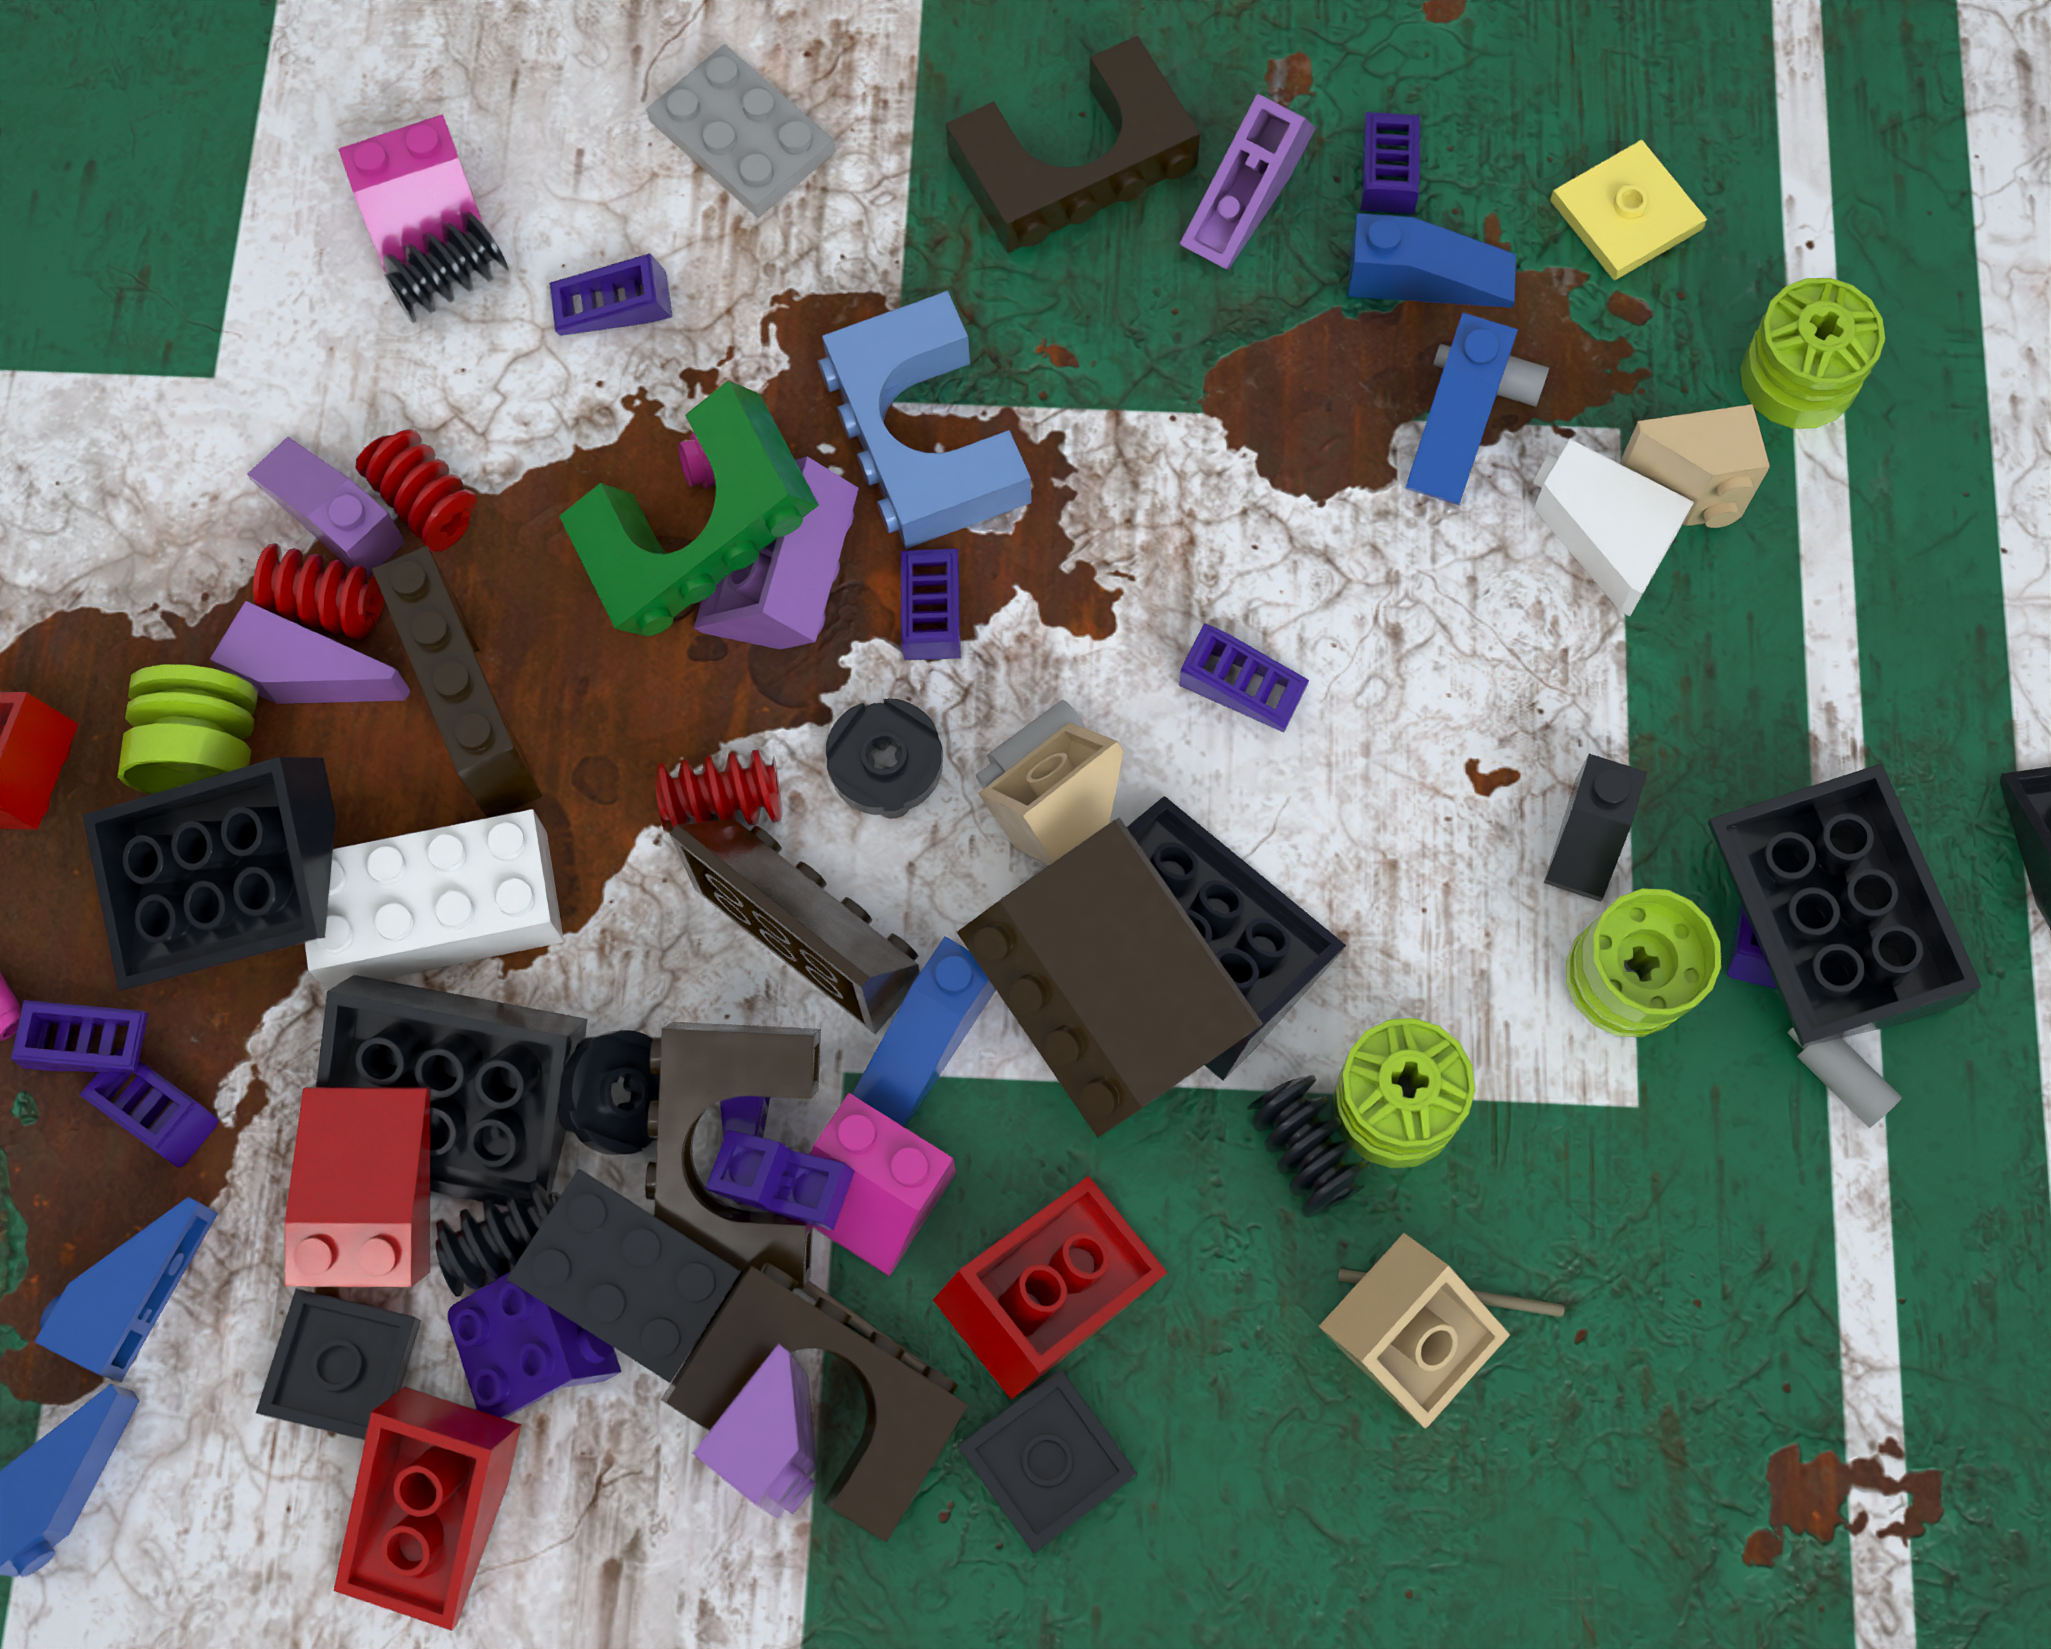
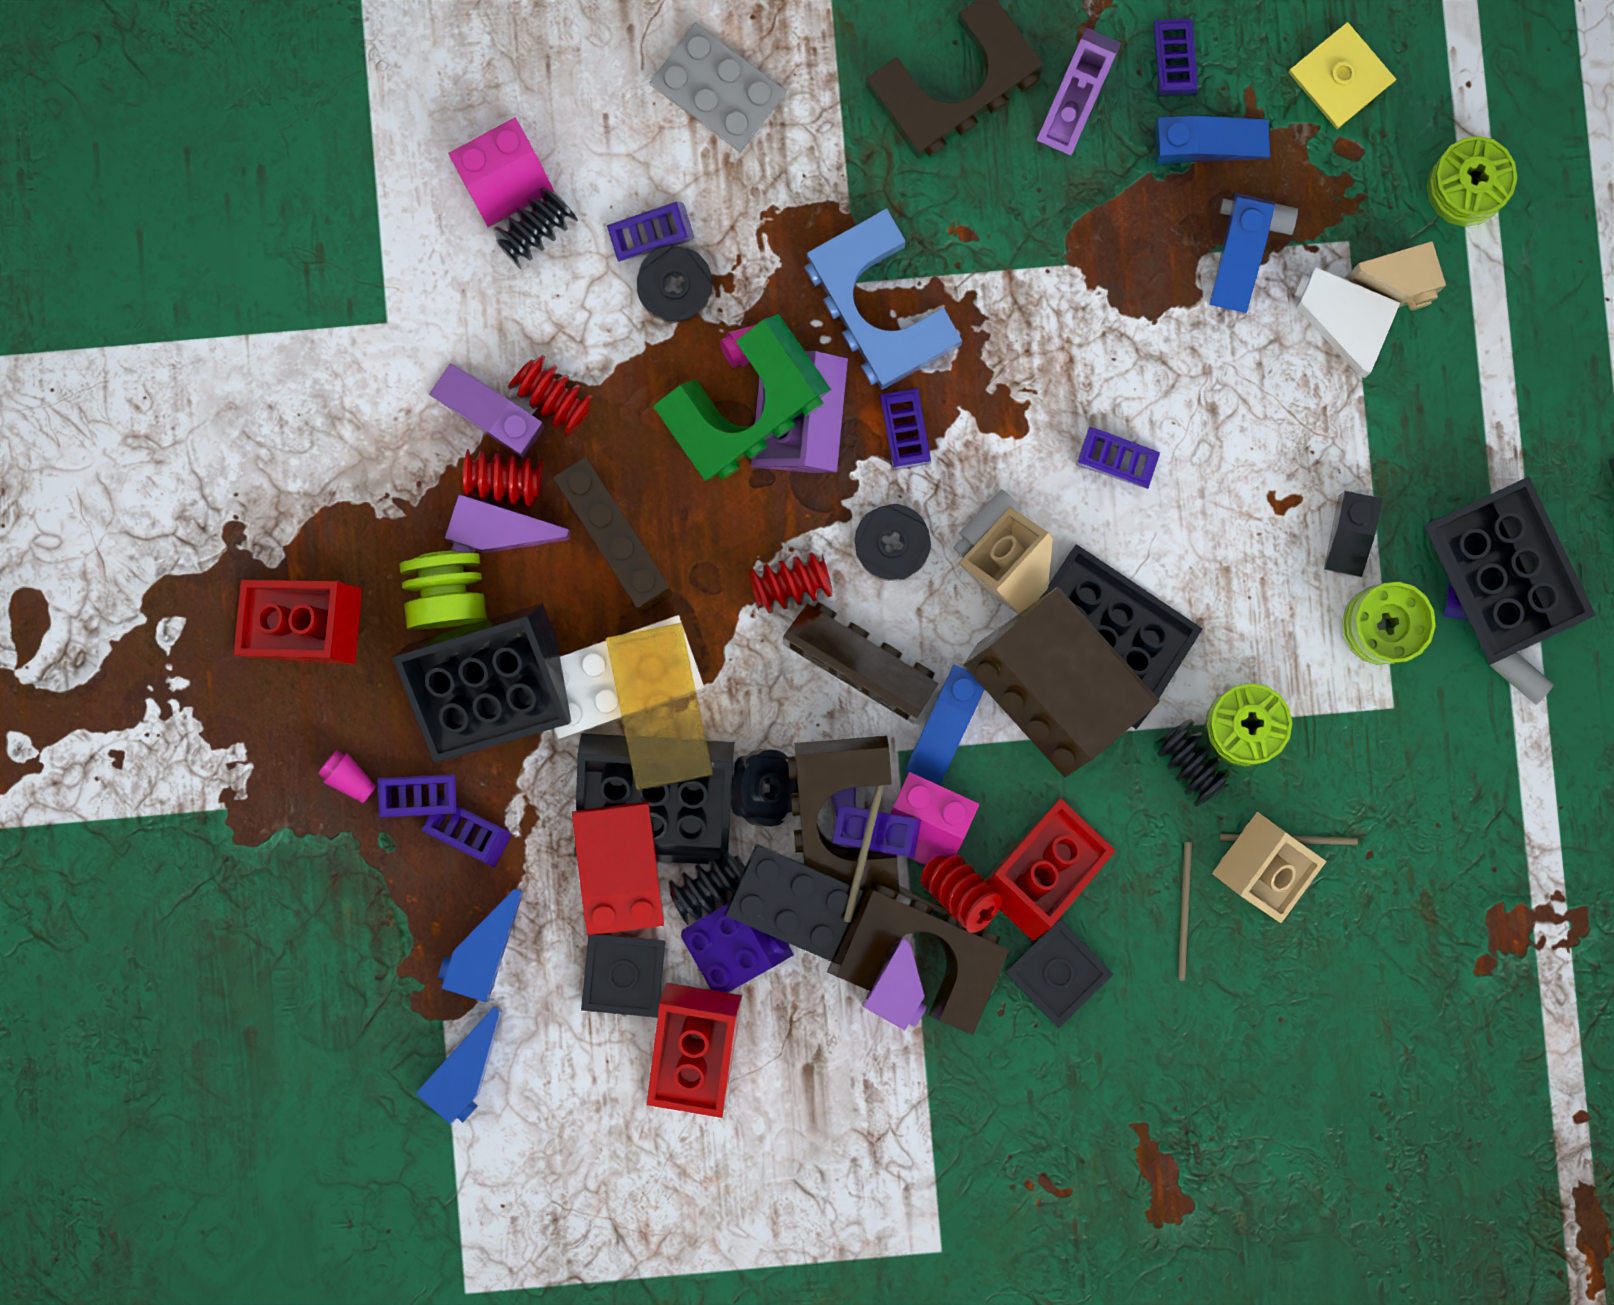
camera: 15 degrees left, 15 degrees up
none -> clear yellow tile [606,623,713,791]
none -> black plate [637,246,712,324]
none -> dark tan axle [843,785,884,923]
none -> red piece [920,855,1003,933]
none -> dark tan axle [1178,842,1192,981]

